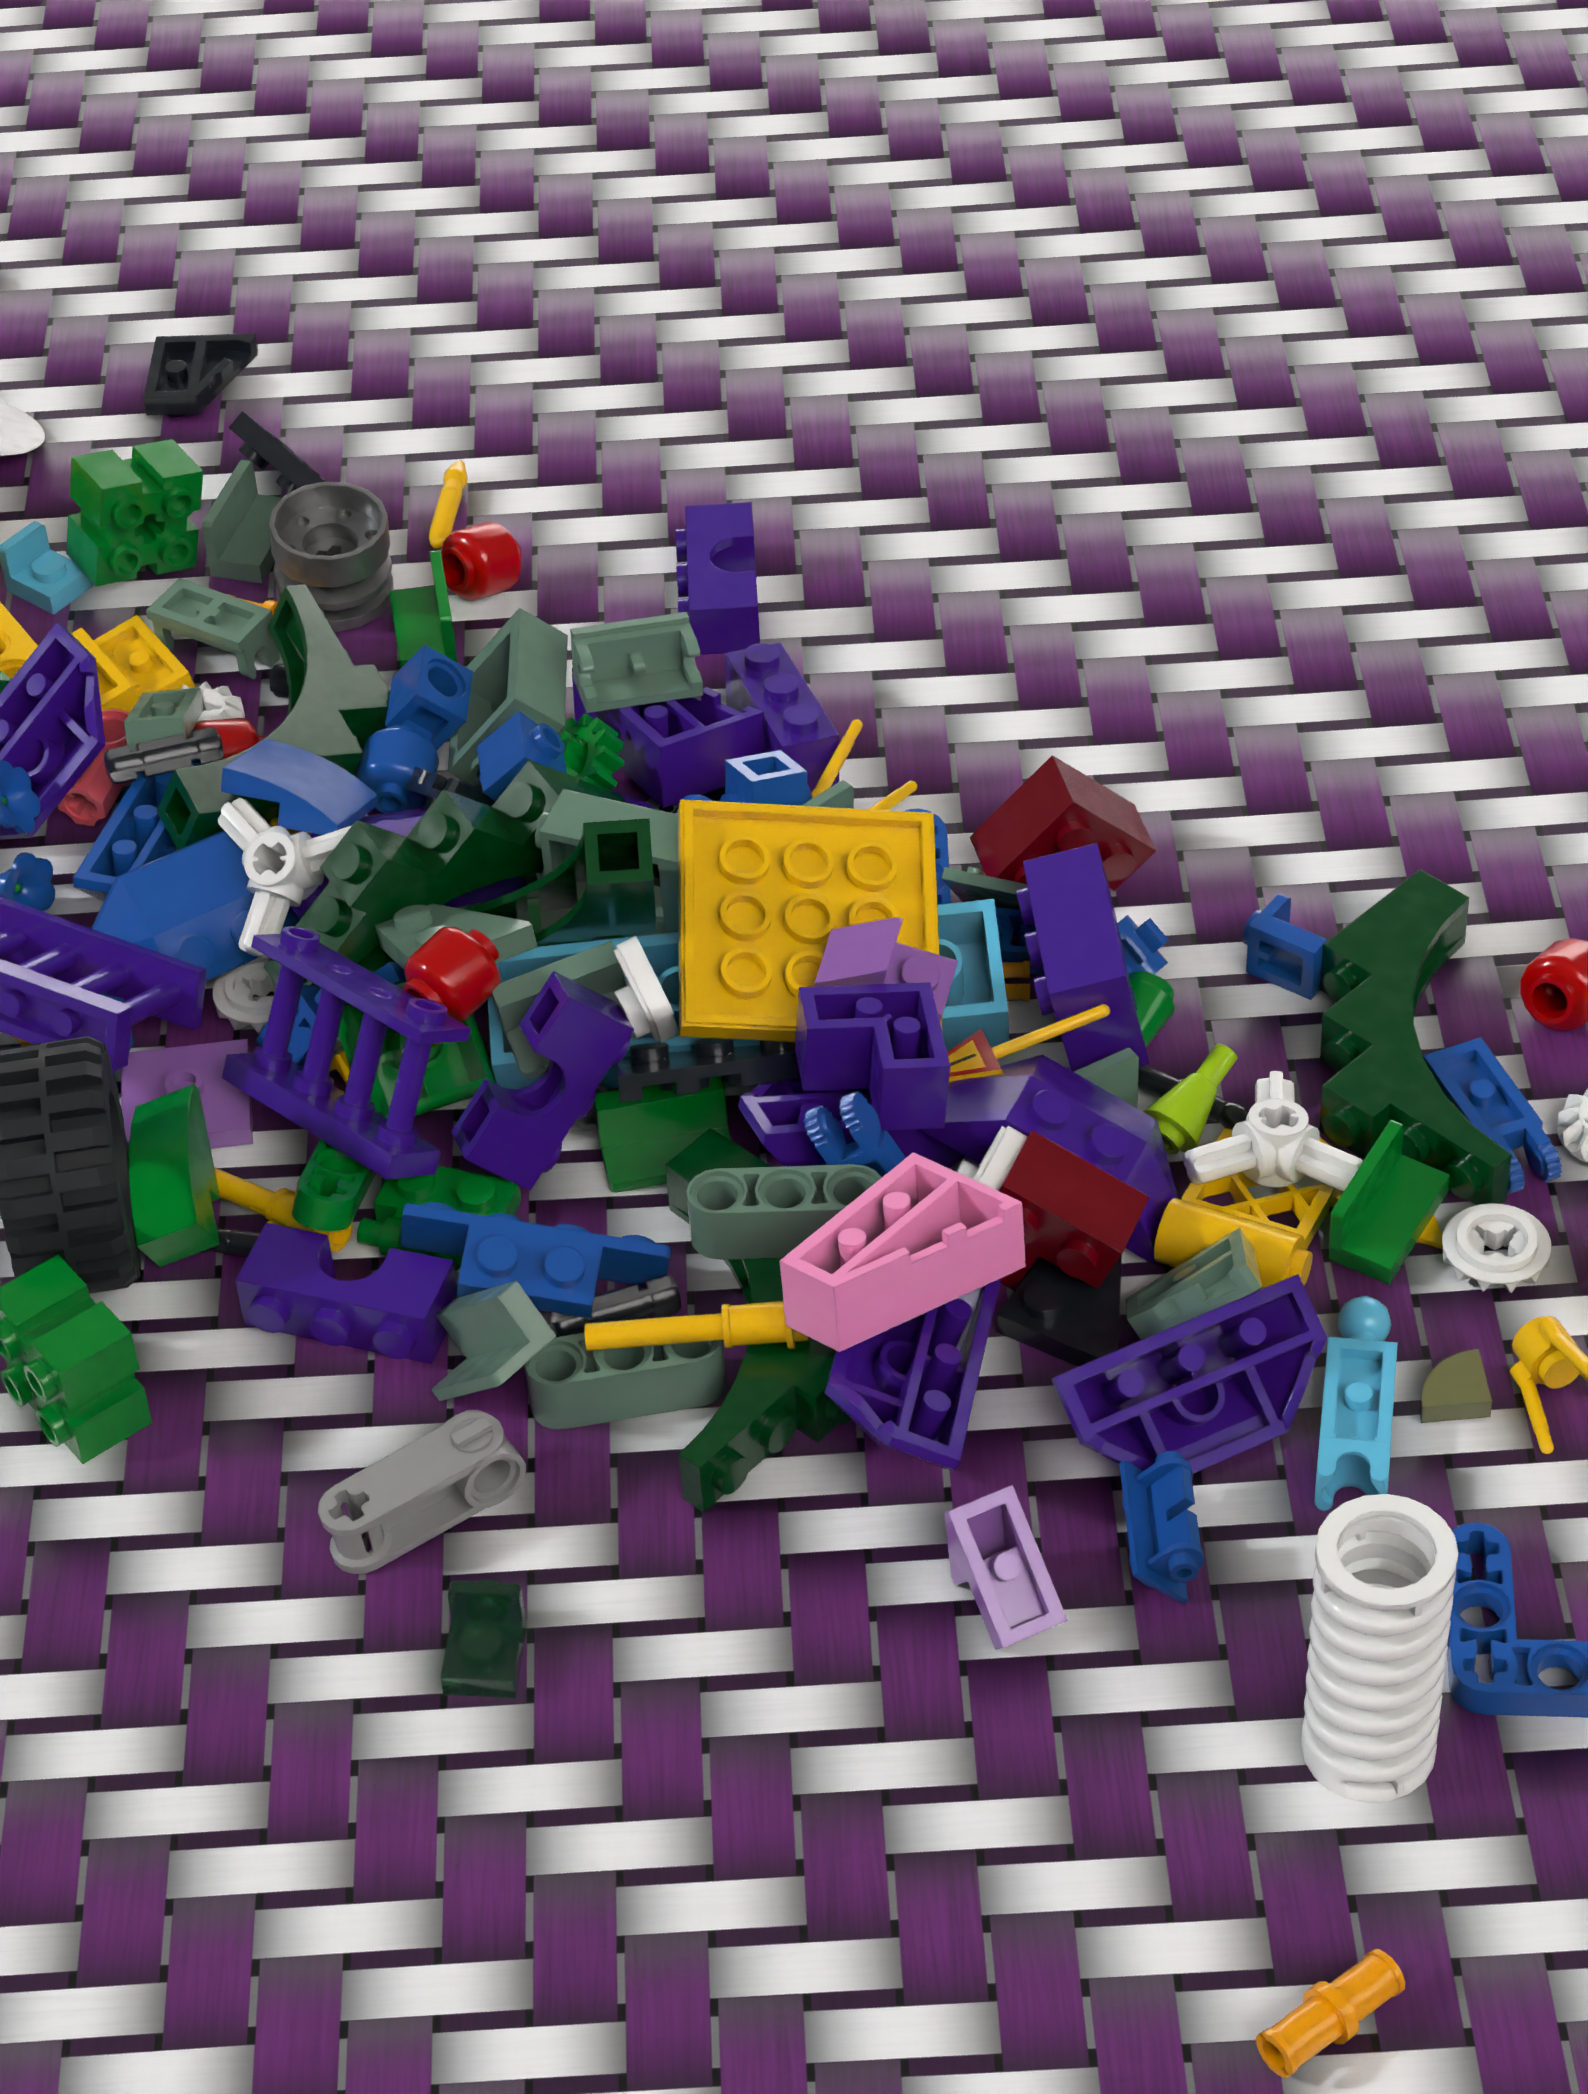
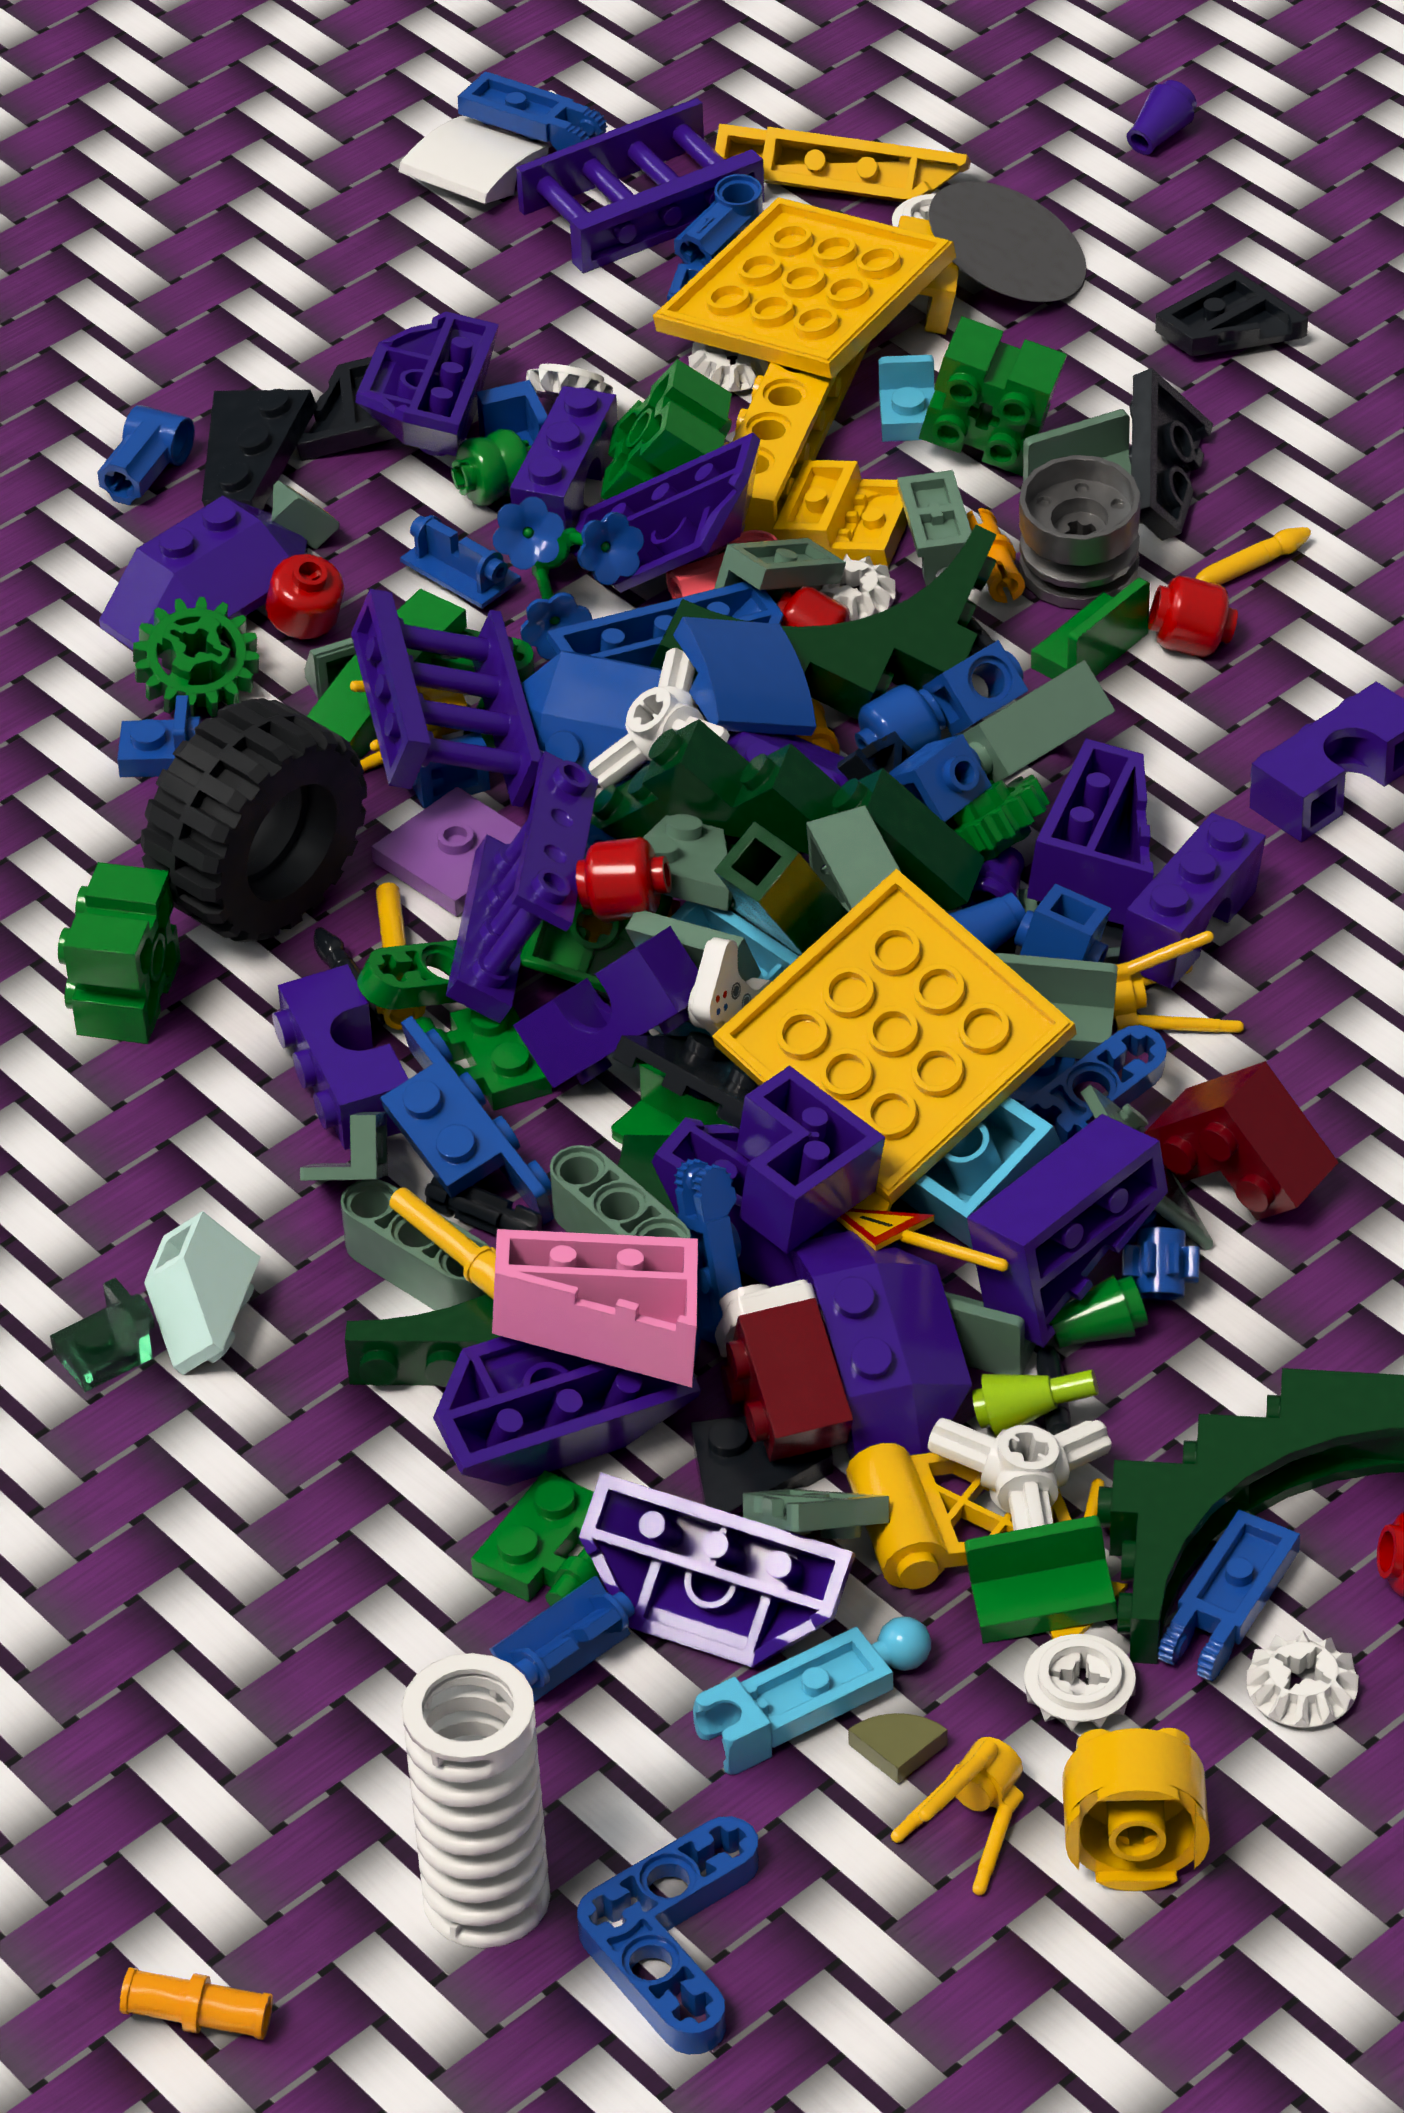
camera: 50 degrees right, 0 degrees up
black axle [104,727,223,784] -> none
green slope [129,1084,220,1267] -> none
light grey piece [318,1410,526,1574] -> none
sand green hinge [570,612,703,713] -> none
medium lavender slope [814,917,958,1021] -> none
slope [944,1485,1068,1650] -> none
blue bracket [1243,893,1327,1000] -> none
none -> light aqua slope [144,1211,260,1375]
none -> green plate [471,1470,600,1606]

